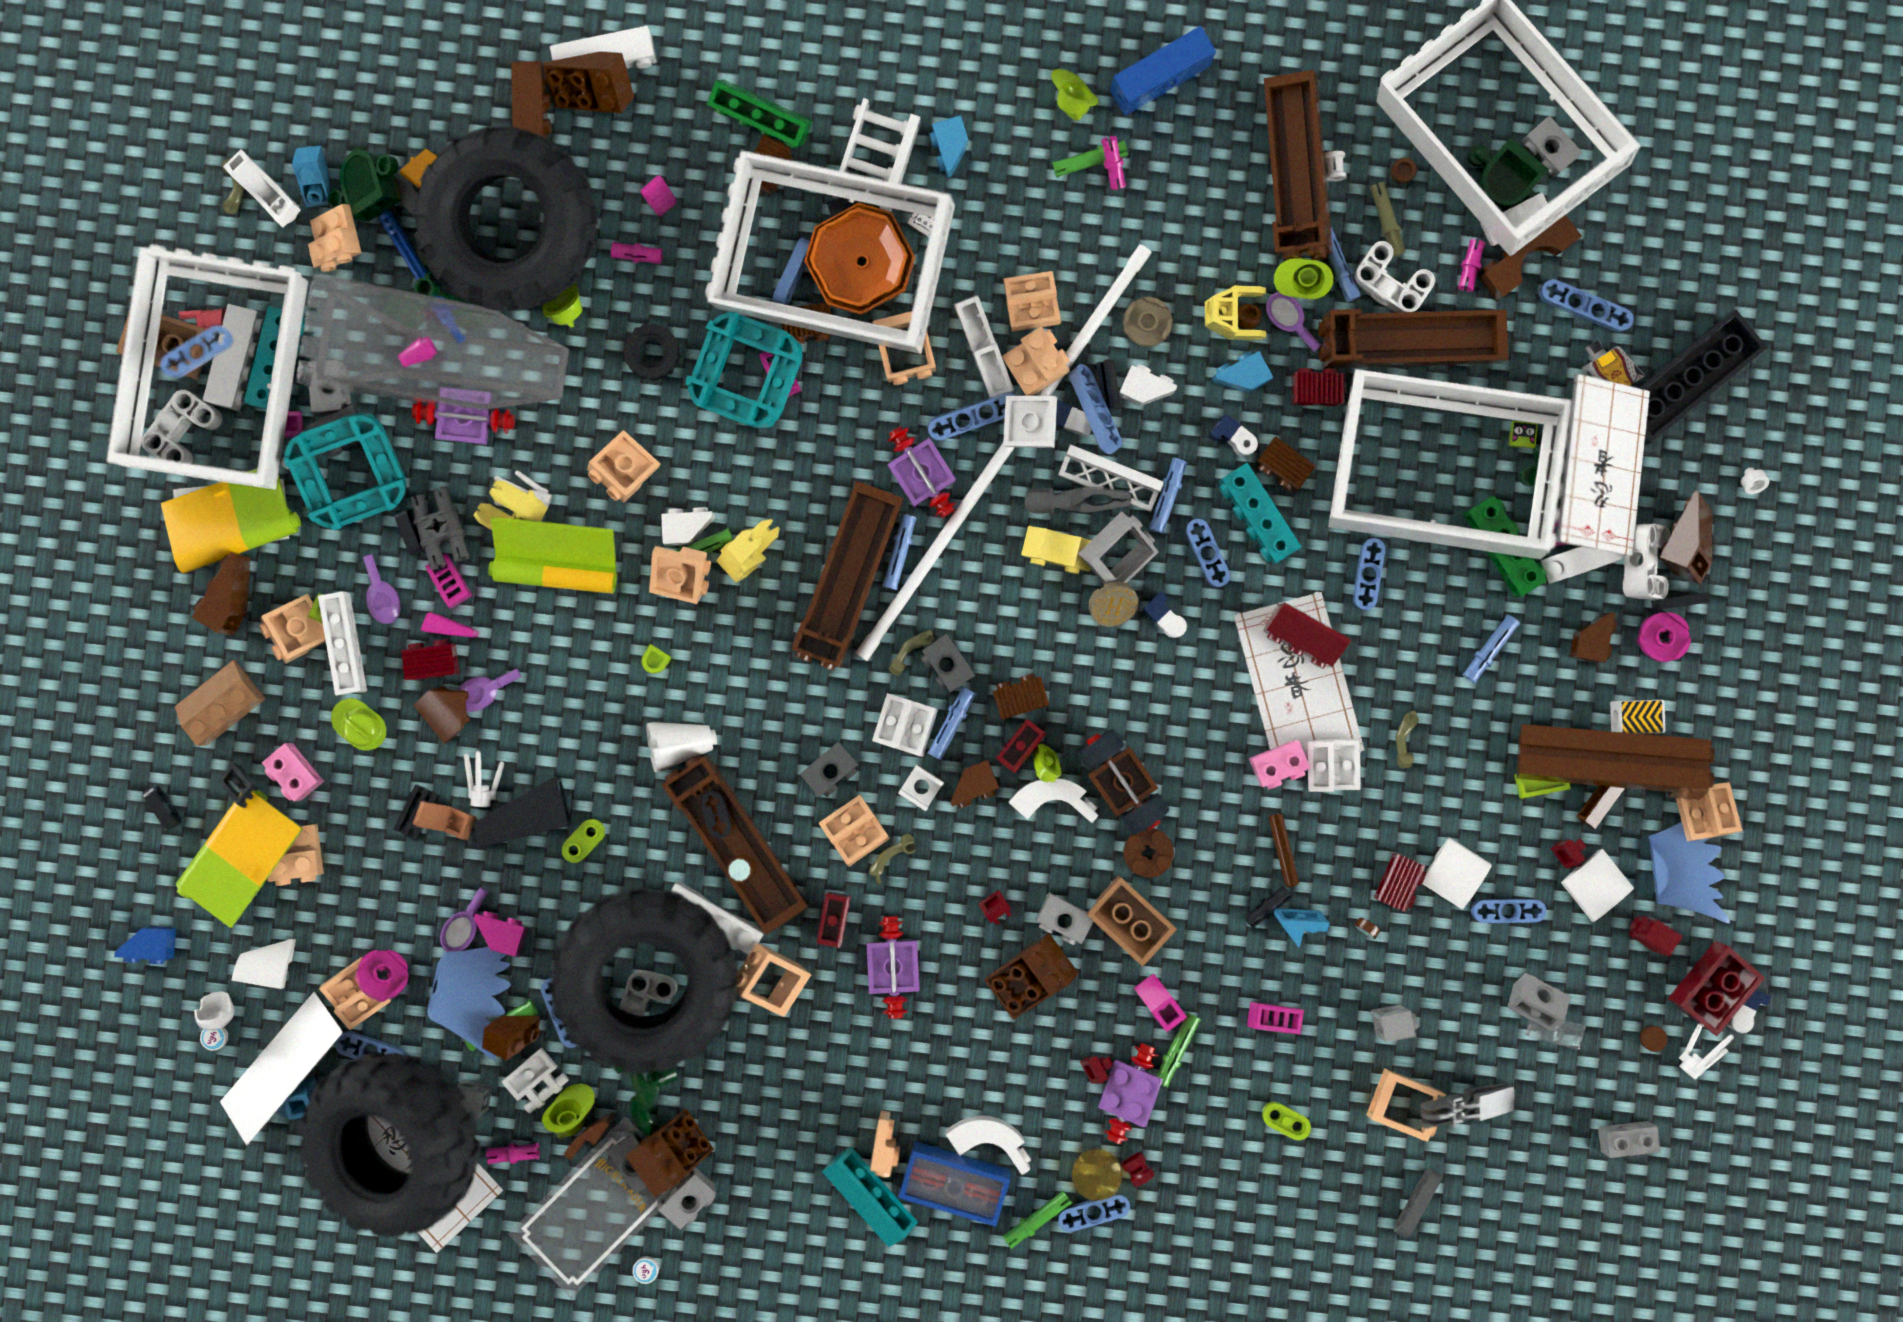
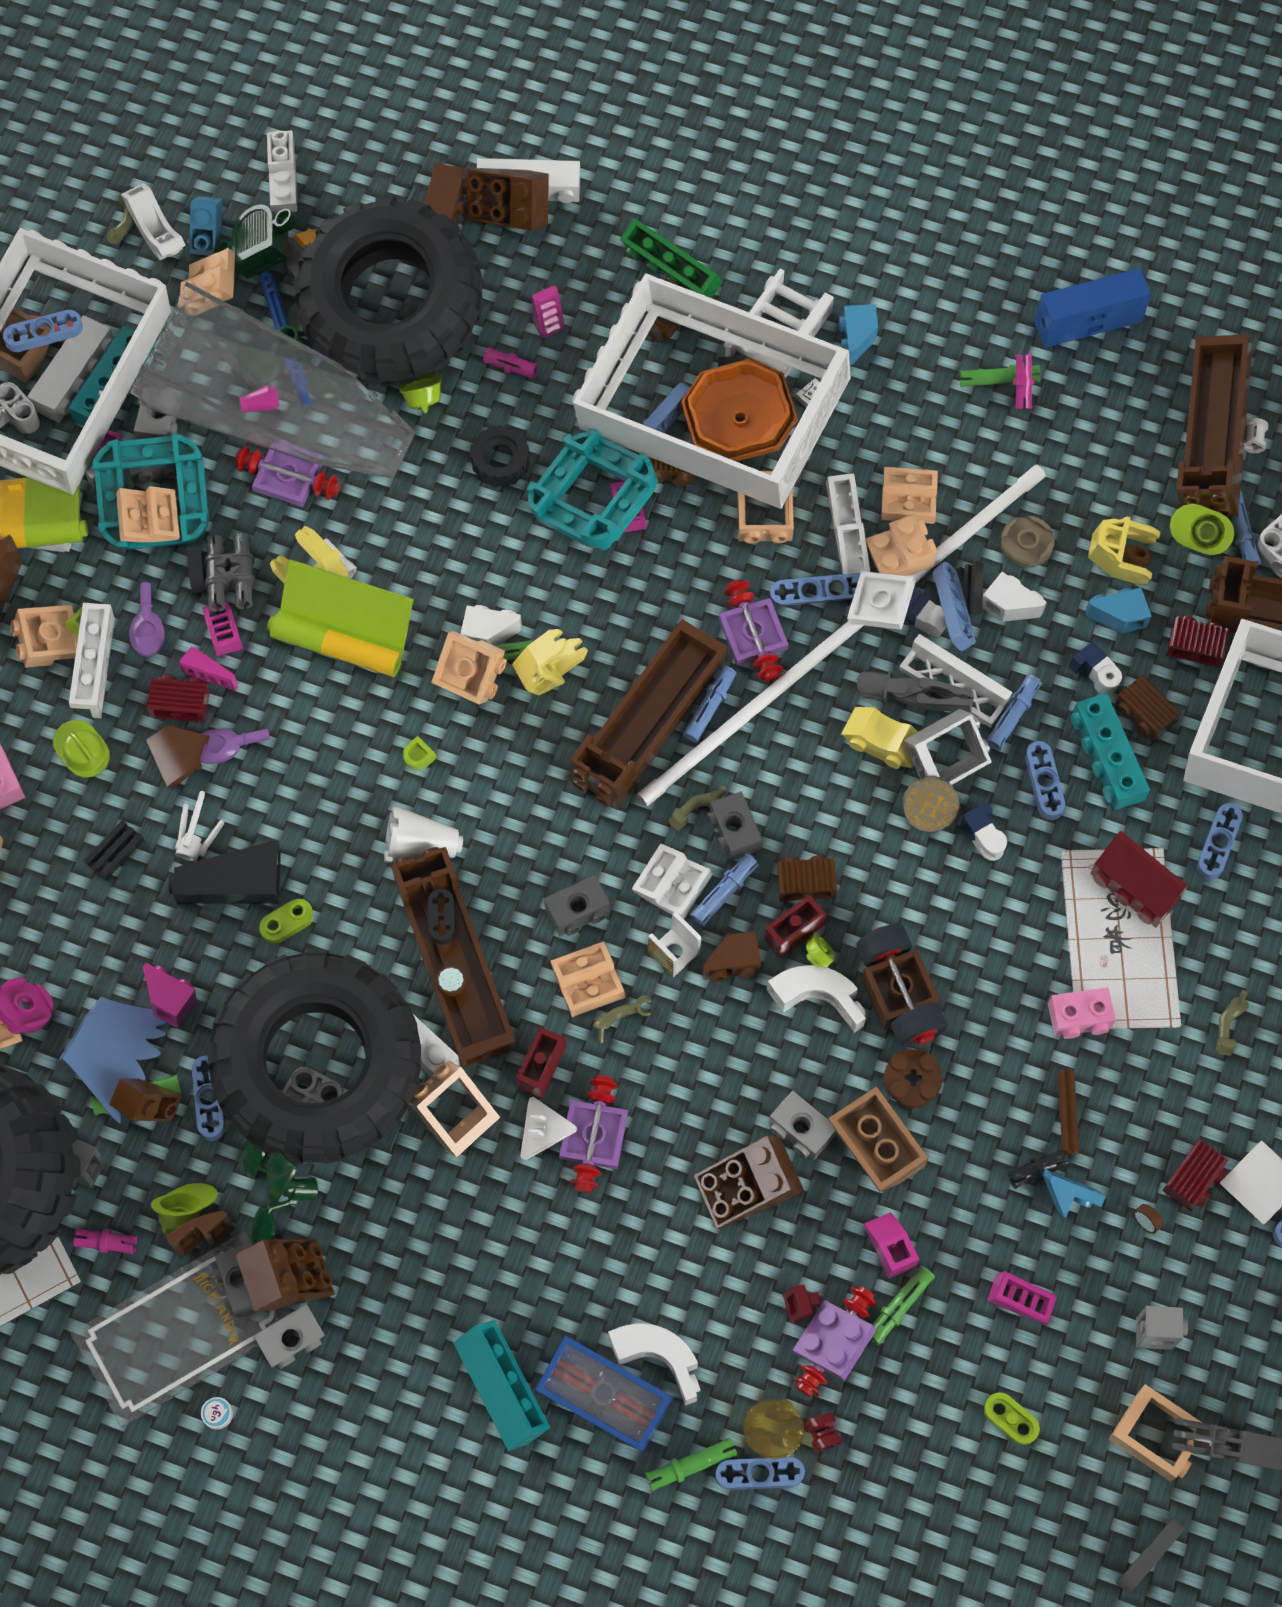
camera: 15 degrees right, 20 degrees down
nougat bracket [413,801,476,840] -> none
medium lavender piece [440,887,488,952] -> none
white plate [502,1048,569,1113] -> none
light nougat plate [587,430,660,503] -> none
light nougat plate [870,1110,900,1177] -> none
dark red tile [978,890,1011,925] -> none
lime piece [1051,69,1099,121] -> none
piece [1266,292,1321,352] -> none
white slope [1308,739,1361,792] -> none
none -> light nougat slope [116,486,180,542]
none -> white slope [267,130,298,213]
none -> white piece [520,1097,577,1160]

